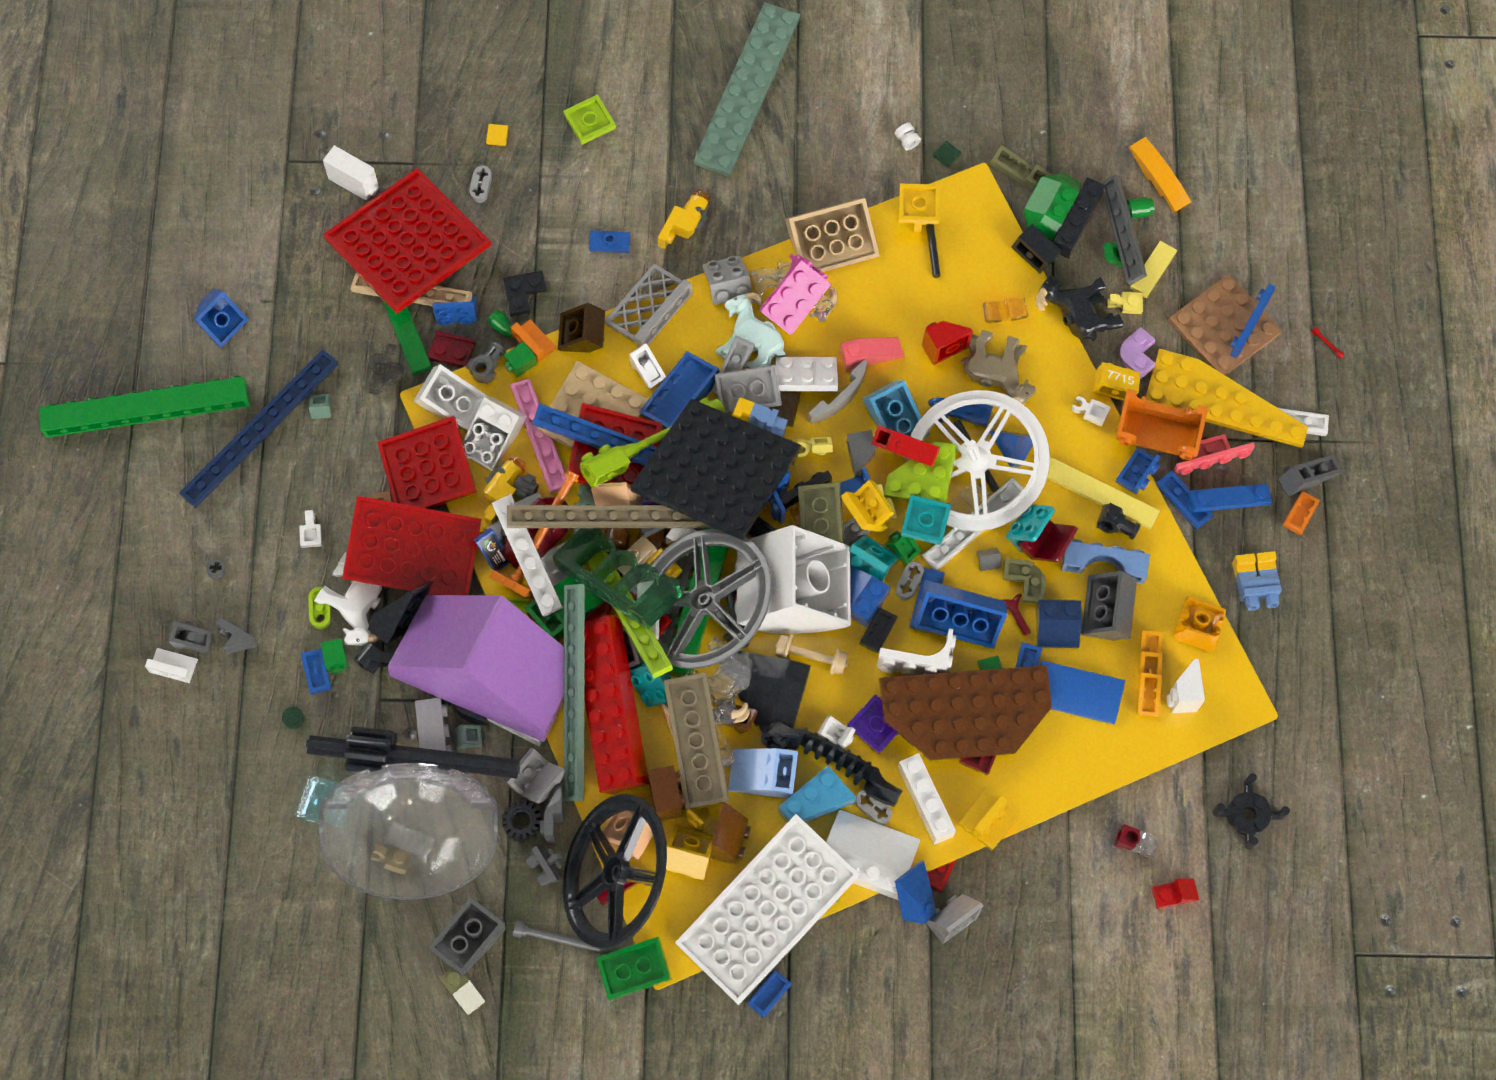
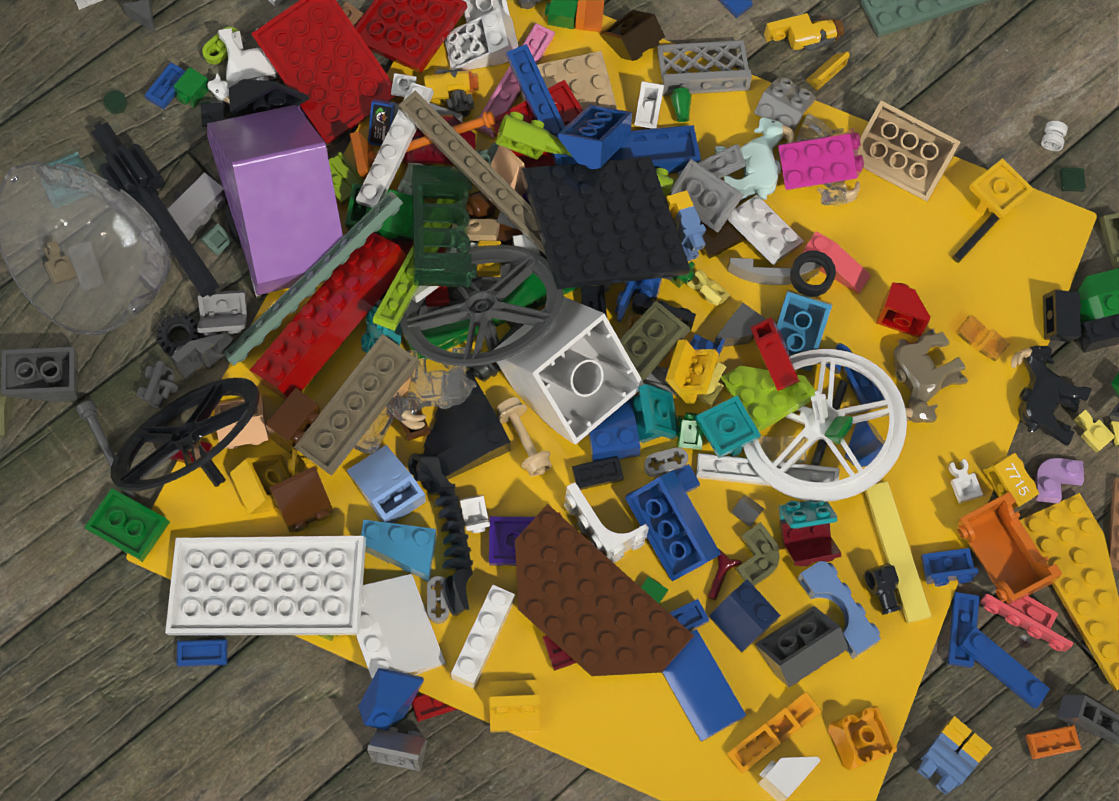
camera: 45 degrees right, 0 degrees up
none -> white bracket [391,73,417,97]
none -> blue slope [558,104,632,169]
none -> green cone [670,88,692,122]
none -> black tyre [790,250,836,297]
none -> yellow slope [806,52,850,91]
none -> green slope [824,416,853,444]

